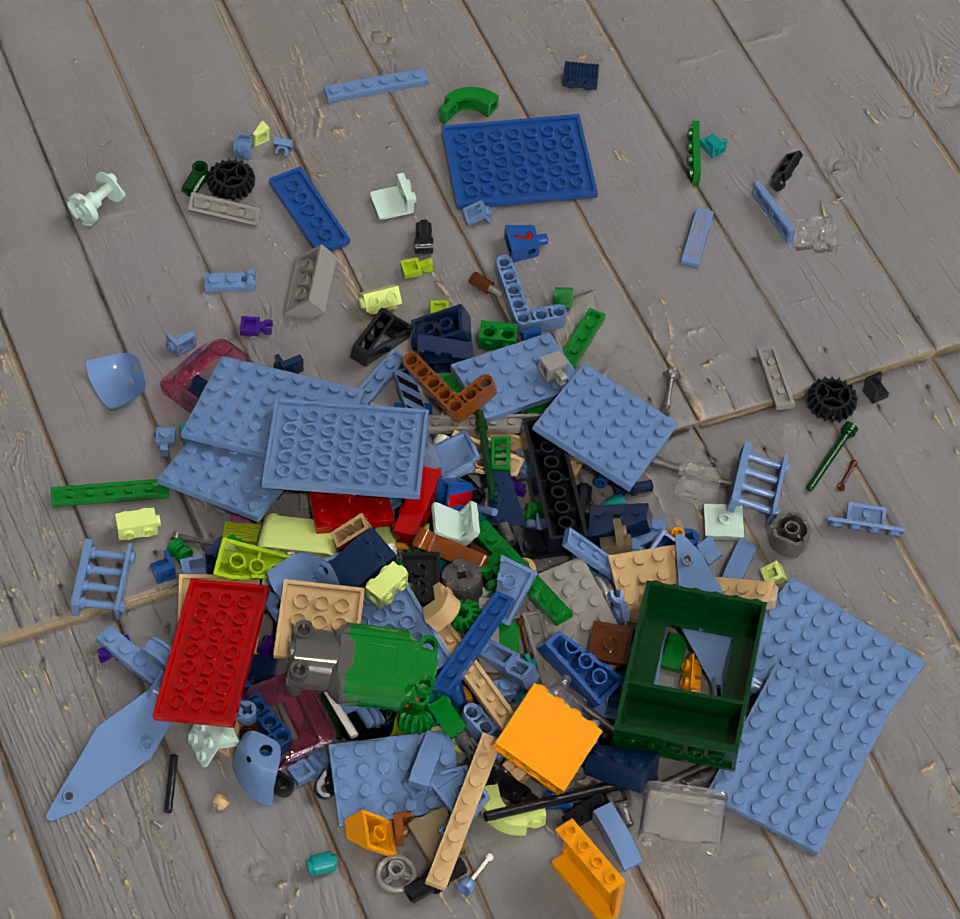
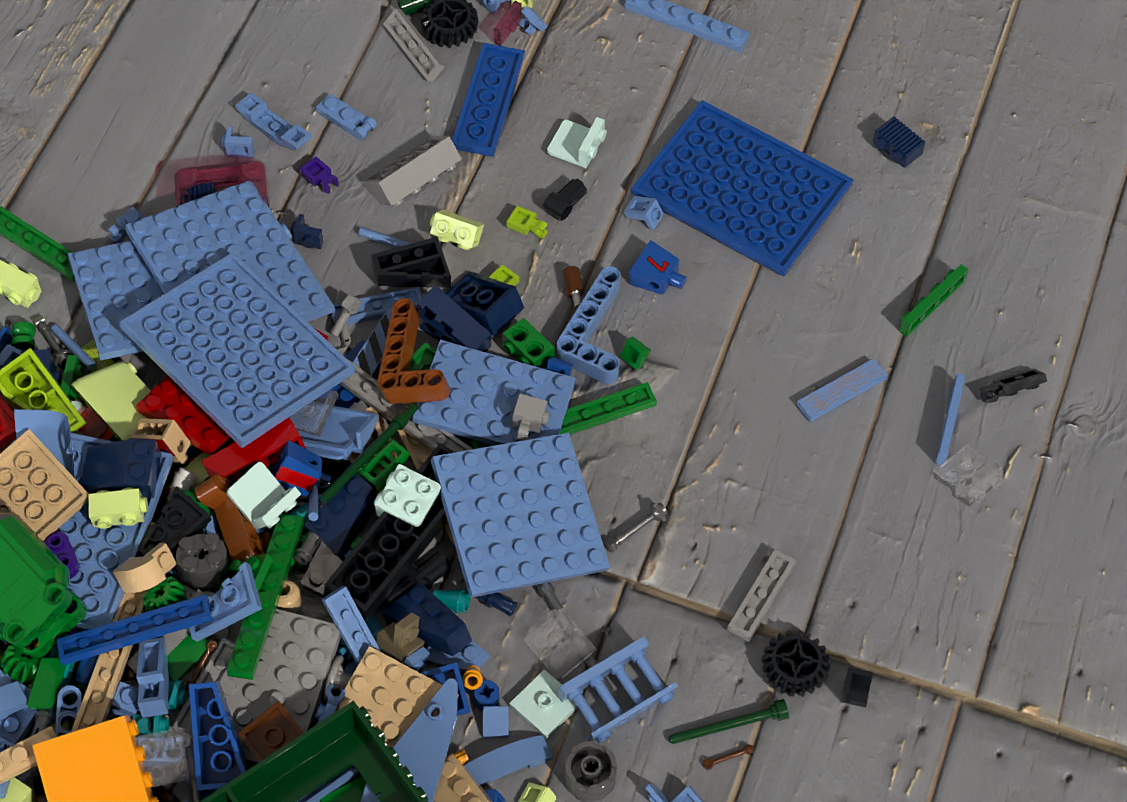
camera: 45 degrees right, 5 degrees up
medium blue piece [85,353,146,409] -> none
green arch [439,87,499,125] -> none
teal bracket [700,134,727,158] -> none
none -> medium blue bar [51,324,97,370]
none -> medium blue slope [235,93,312,150]
none -> light grey bar [330,294,361,337]
none -> medium blue bar [358,227,412,248]
none -> light aqua bracket [374,464,441,527]
none -> clear pink plate [494,1,522,46]

